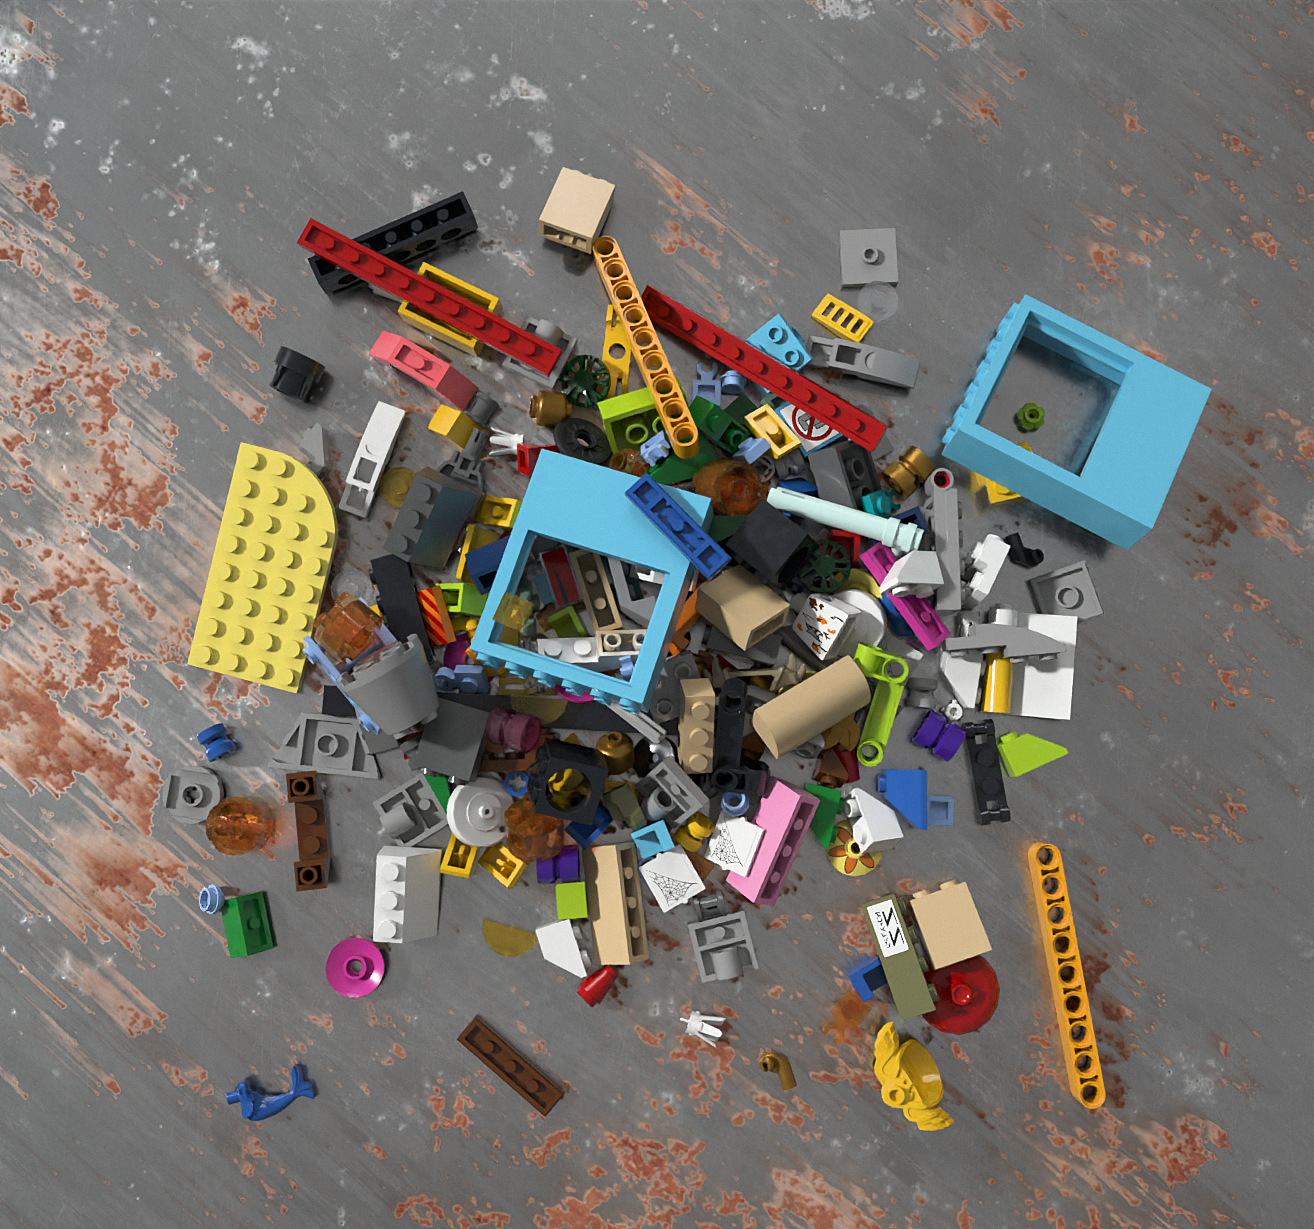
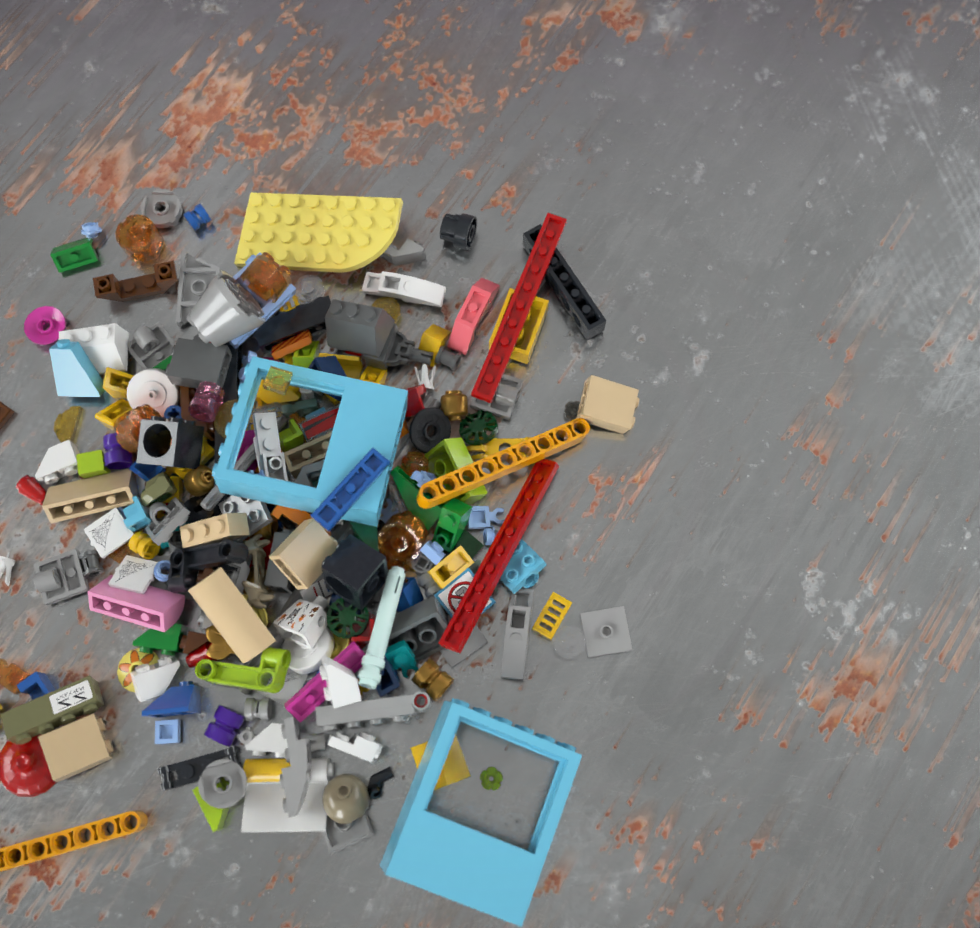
camera: 85 degrees right, 10 degrees down
none -> slope [49,339,105,397]
none -> light grey plate [198,759,248,809]
none -> dark tan cylinder [322,773,370,824]

